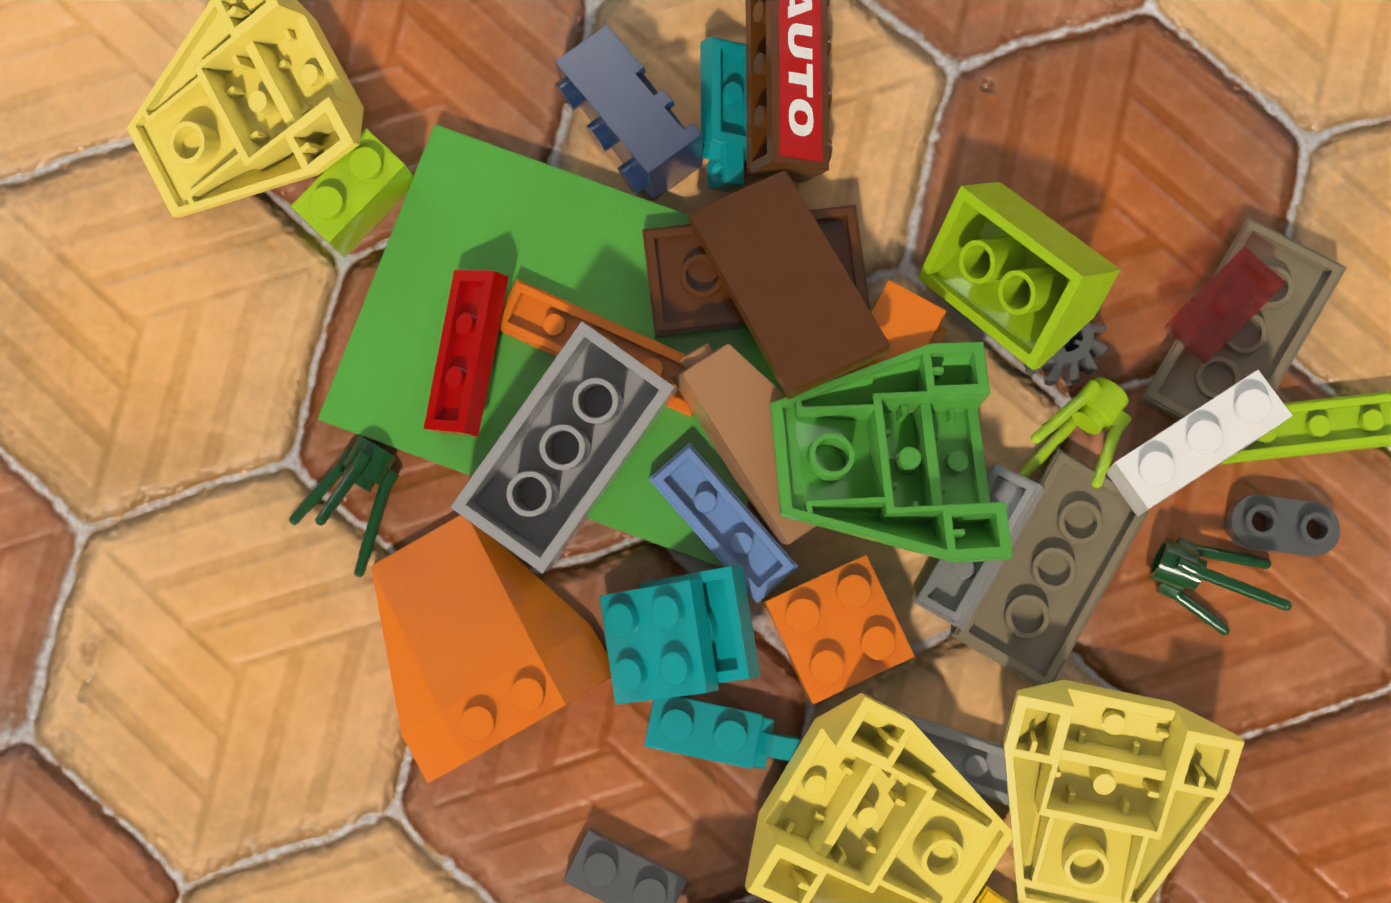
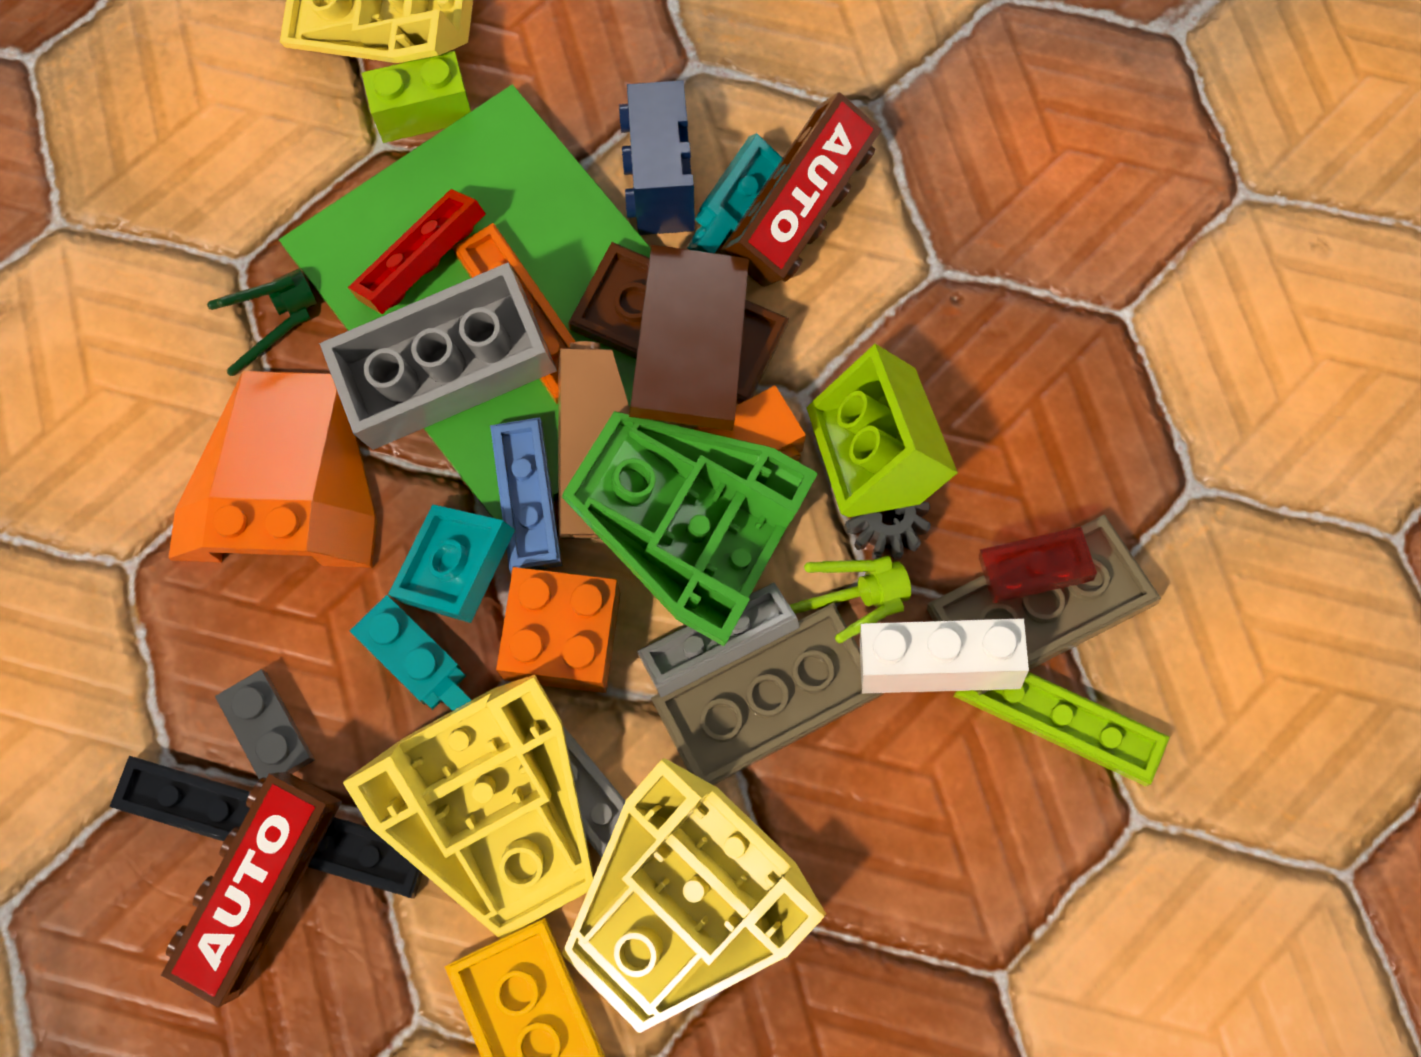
camera: 30 degrees right, 10 degrees down
teal plate [599,579,719,705] -> none
dark green plant [1149,537,1292,635] -> none
dark grey plate [1224,494,1340,557] -> none

